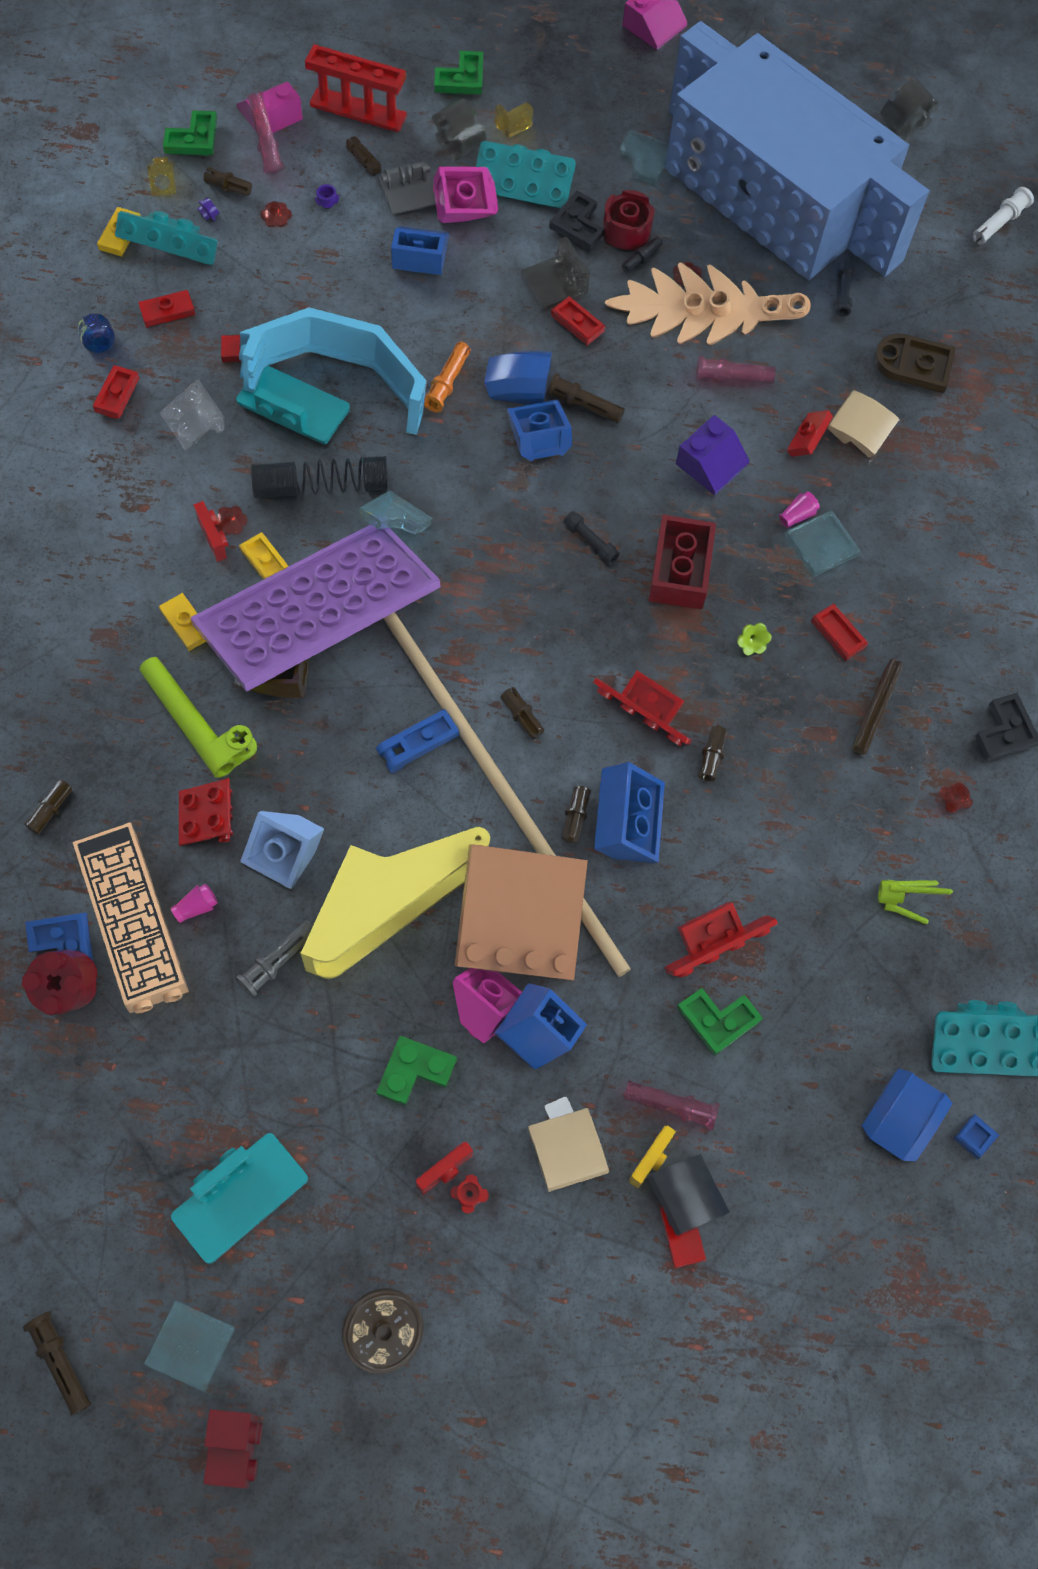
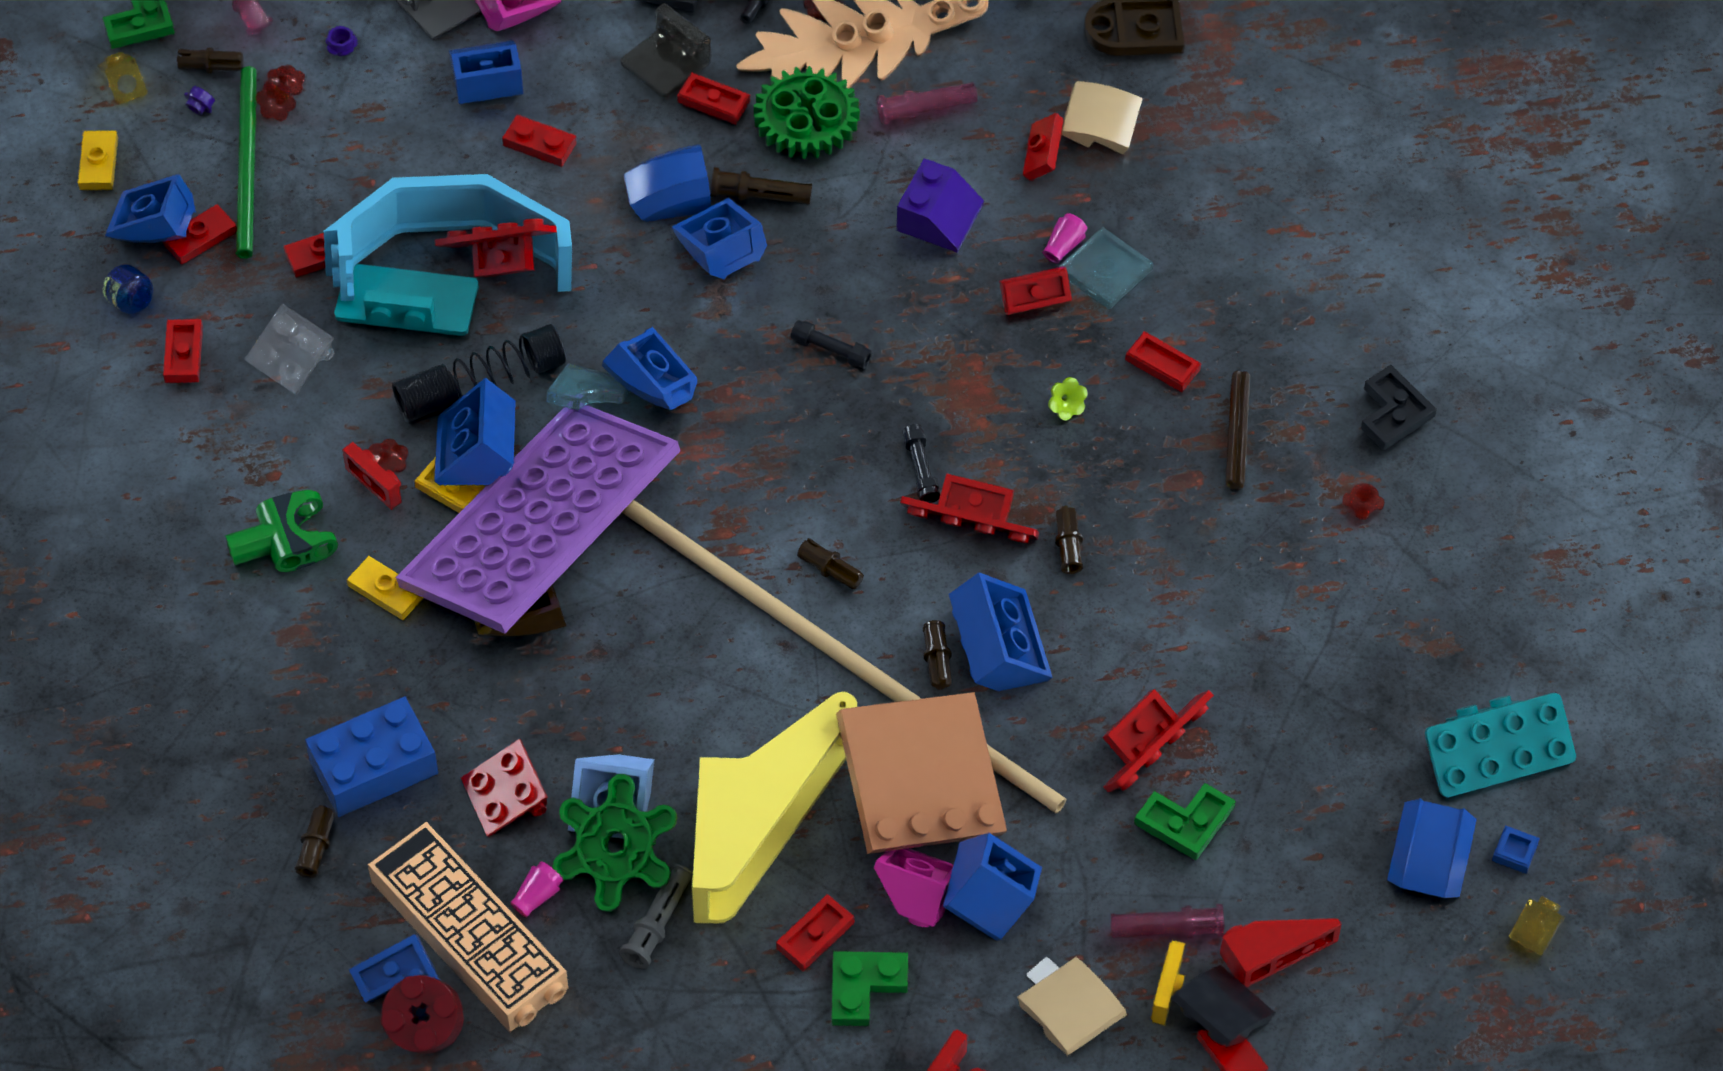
camera: 15 degrees left, 10 degrees down
teal bracket [115,211,218,265] -> none
lime axle [139,657,257,778] -> none
blue plate [376,709,459,773] -> none
orange pin [424,342,471,412] -> none
dark red brick [648,514,716,610] -> none
lime plant [878,880,953,924] -> none
none -> blue slope [105,174,196,243]
none -> green connector [225,490,338,572]
none -> green piece [236,66,257,259]
none -> clear red plant [256,80,296,121]
none -> blue brick [305,696,439,817]
none -> blue slope [434,378,516,485]
none -> red bracket [435,219,557,278]
none -> red plate [502,114,577,167]
none -> green plate [552,774,677,911]
none -> blue slope [602,327,697,410]
none -> green gear [753,66,860,159]
none -> red plate [776,894,854,972]
none -> black bar [902,424,940,503]
none -> red plate [999,266,1072,315]
none -> red slope [1220,918,1342,987]
none -> clear yellow bracket [1508,895,1566,955]

